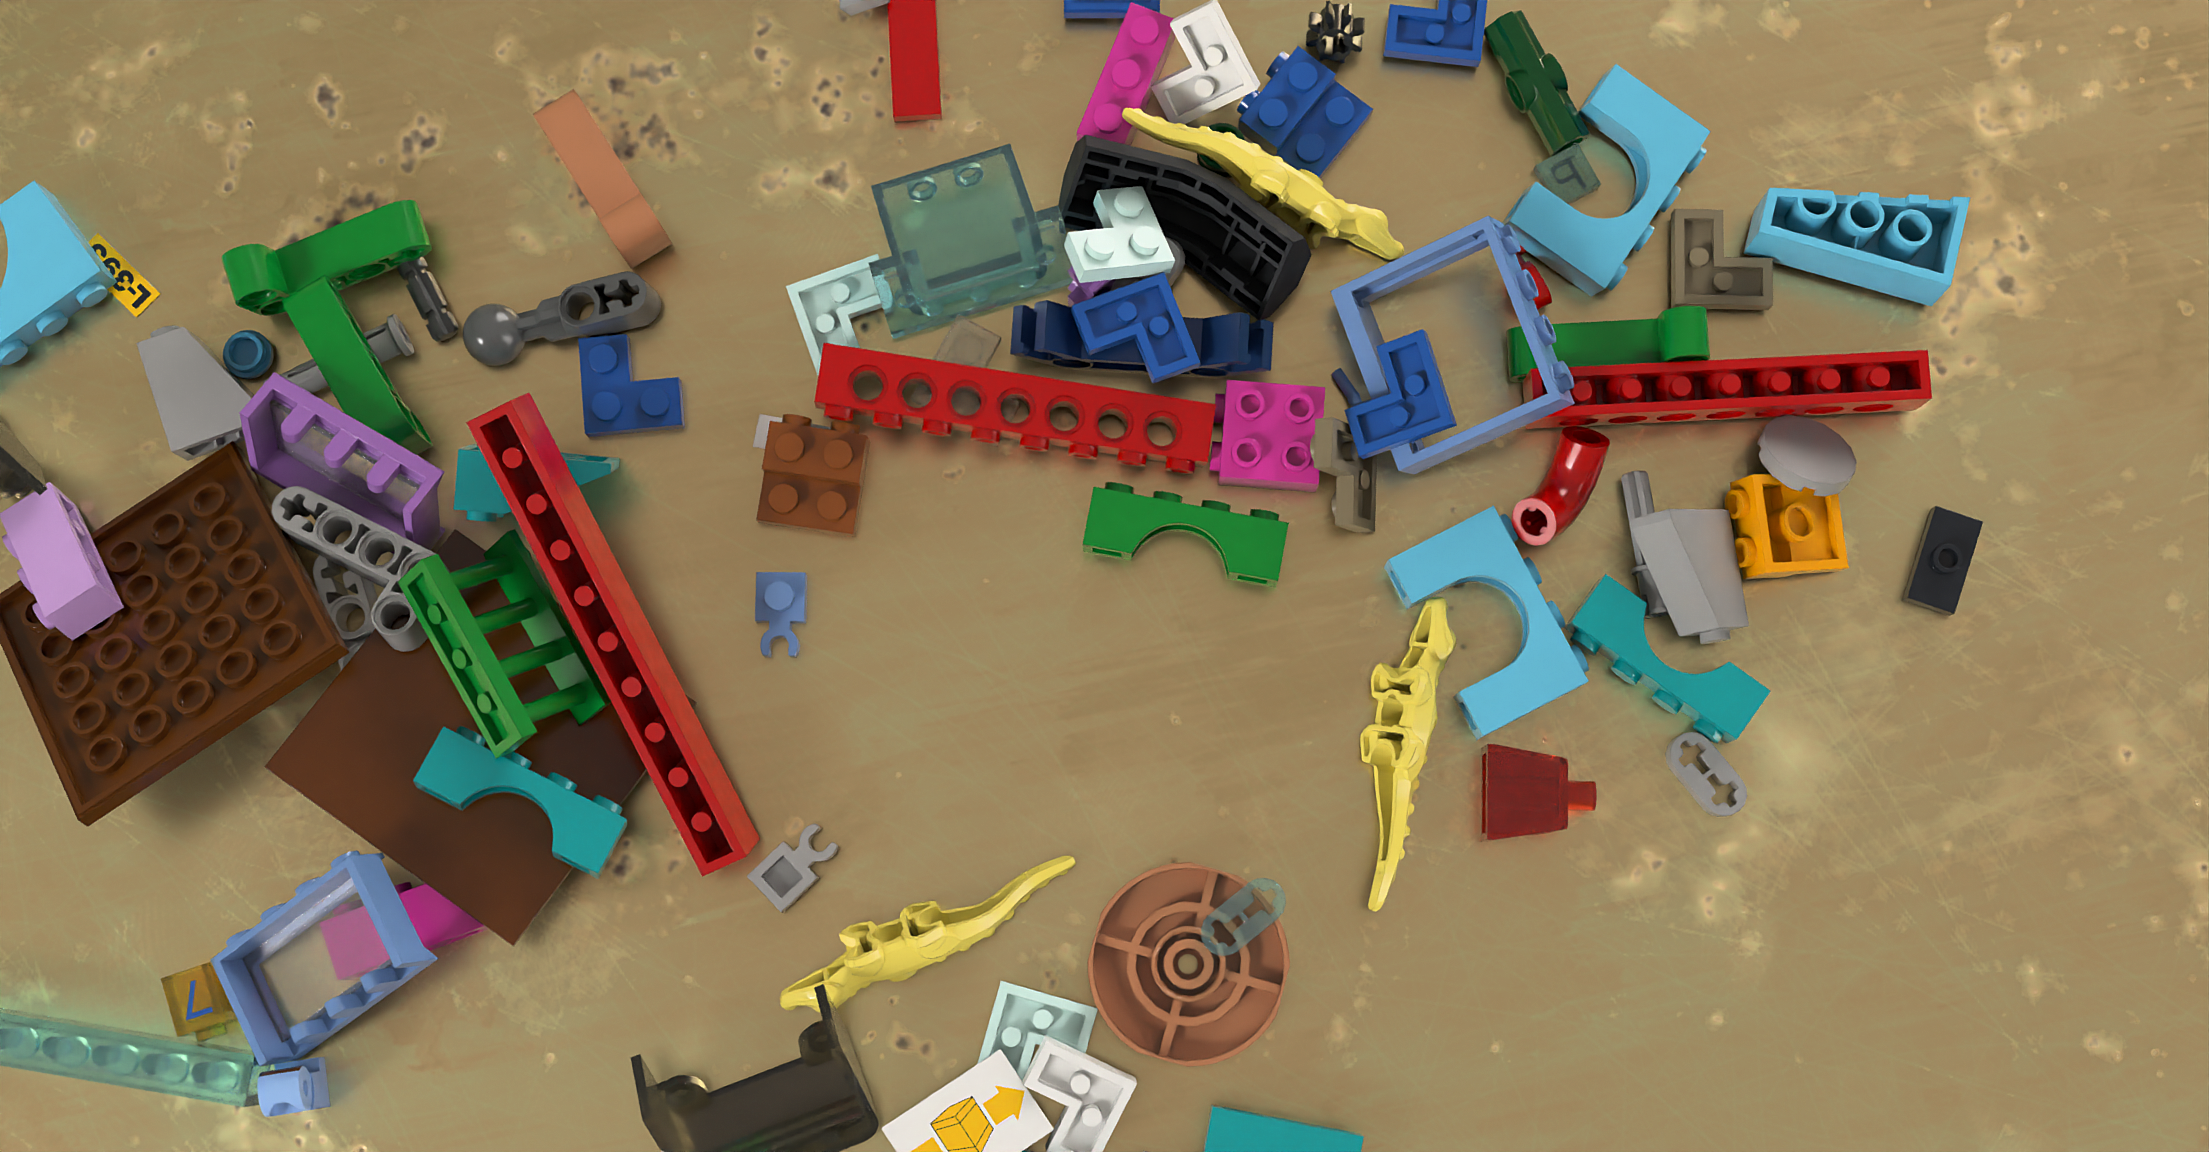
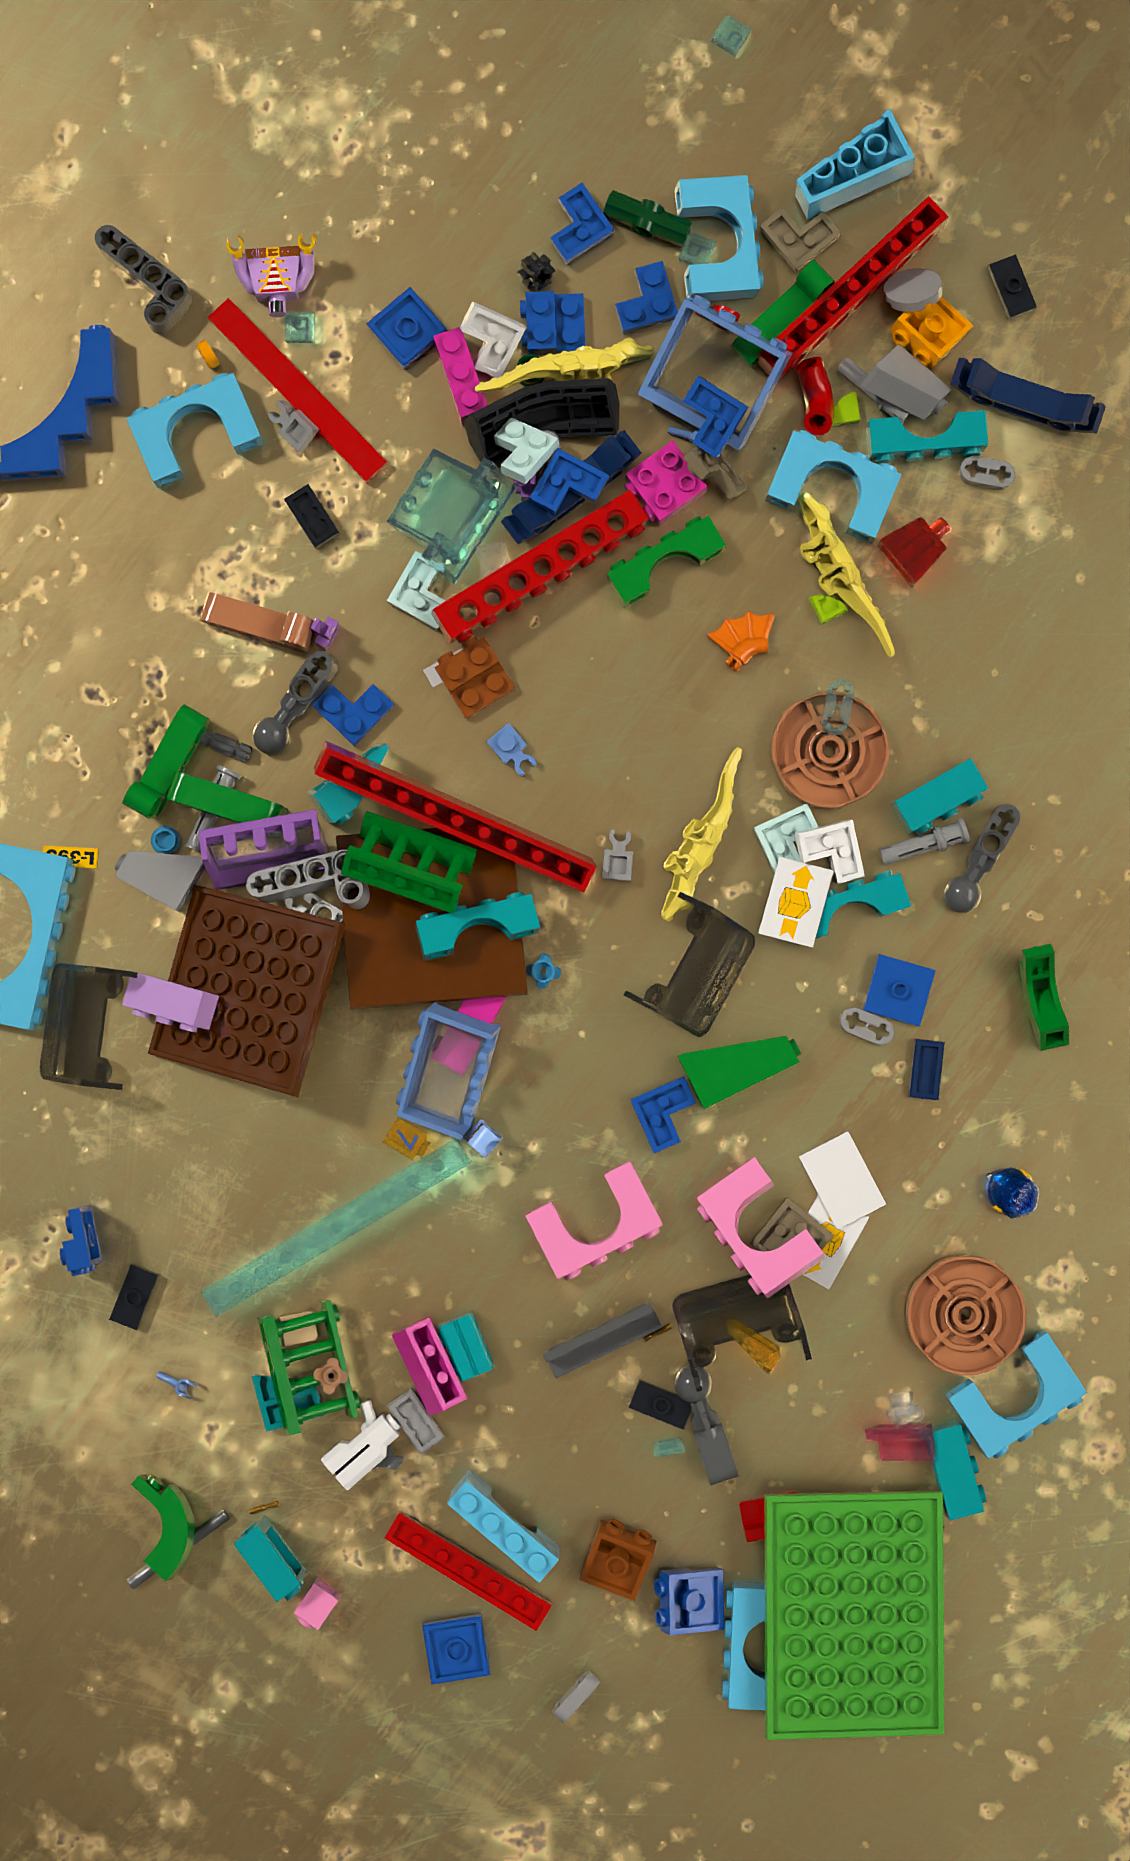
camera: 35 degrees left, 5 degrees up
none -> black plate [284,484,340,549]
none -> medium lavender plate [310,617,340,652]
none -> dark azure plate [526,954,561,989]
none -> blue plate [615,261,678,334]
none -> orange arm [707,611,774,671]
none -> lime tile [809,594,848,625]
none -> lime tile [832,392,860,427]
none -> dark blue piece [950,358,1106,434]

